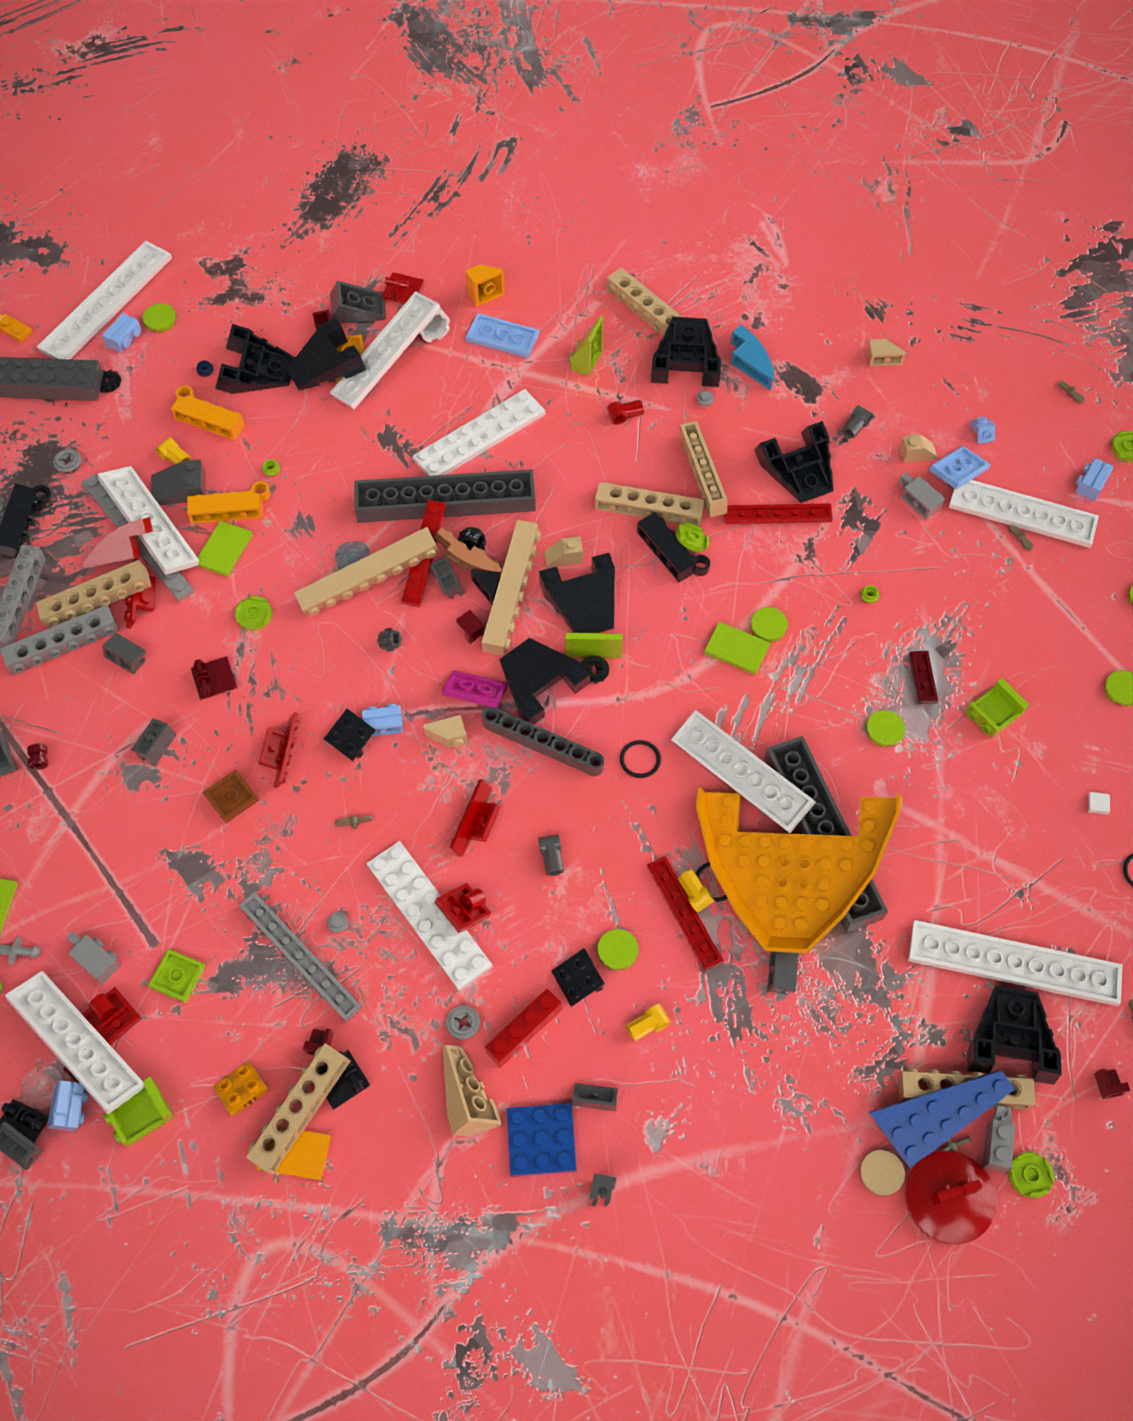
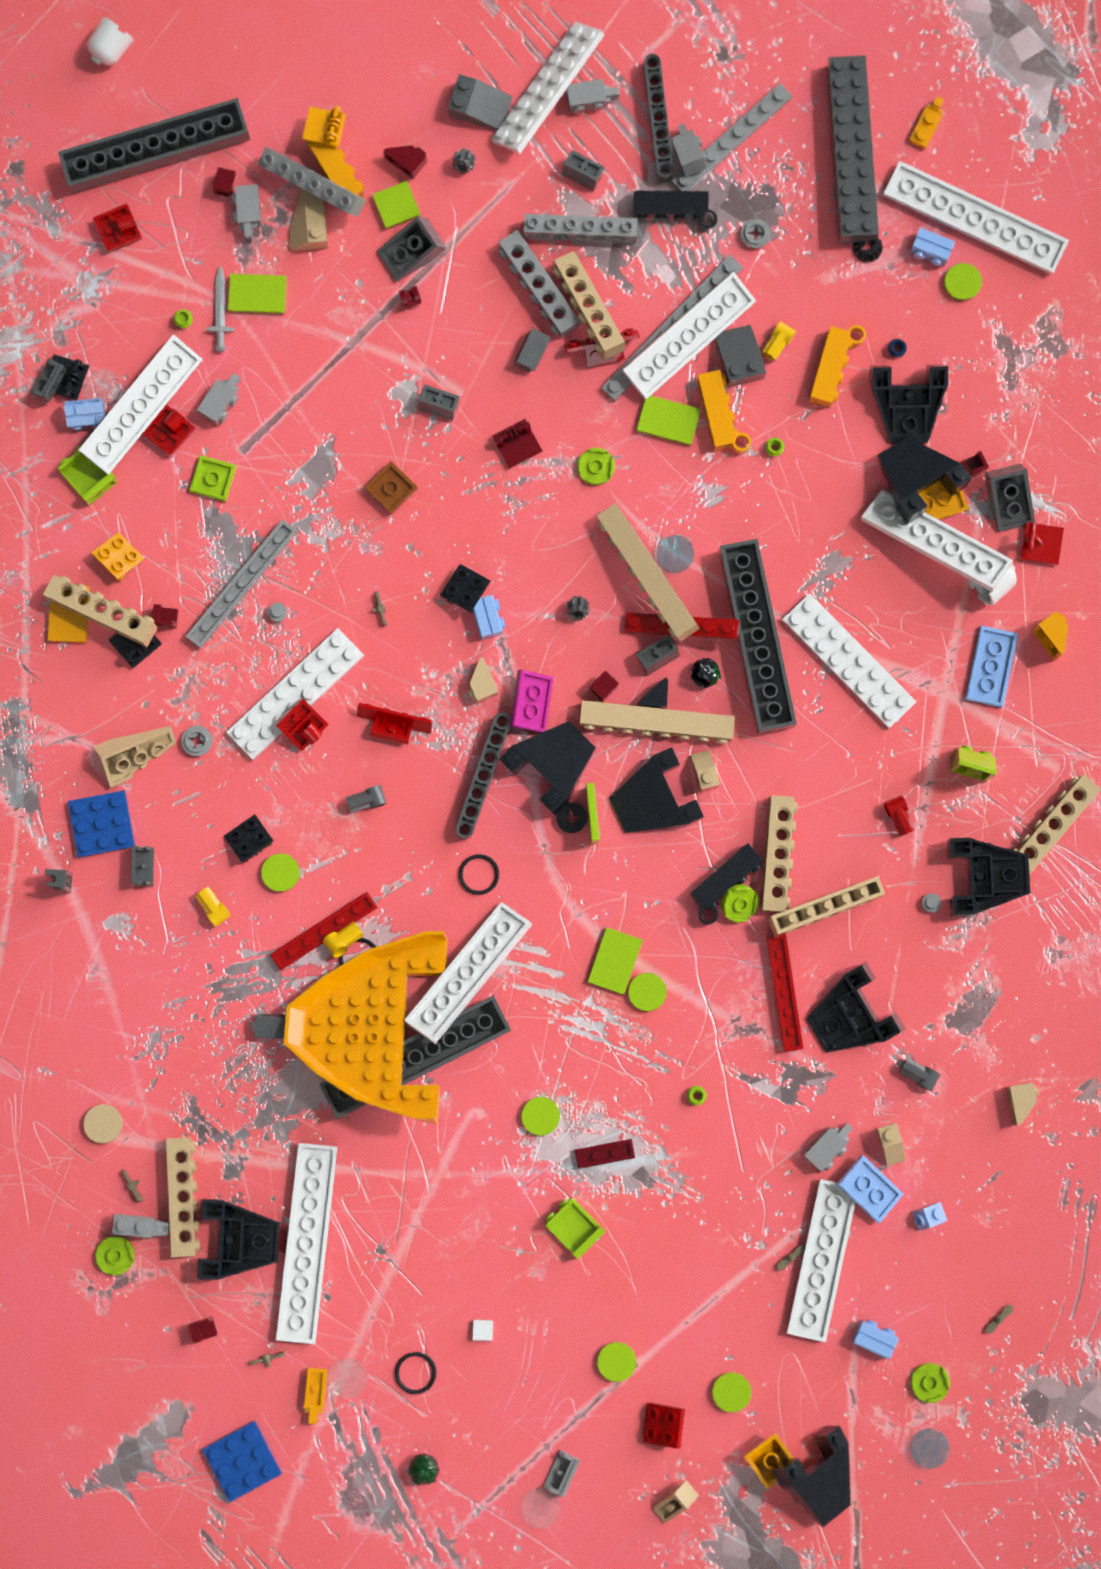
camera: 80 degrees right, 20 degrees up
slope [83,517,153,568] -> none
red bracket [259,712,299,788] -> none
nougat slope [434,527,503,574] -> none
red brick [485,988,562,1068] -> none
dark azure slope [731,324,774,390] -> none
blue wing [869,1070,1015,1168] -> none
red bracket [905,1151,997,1245] -> none

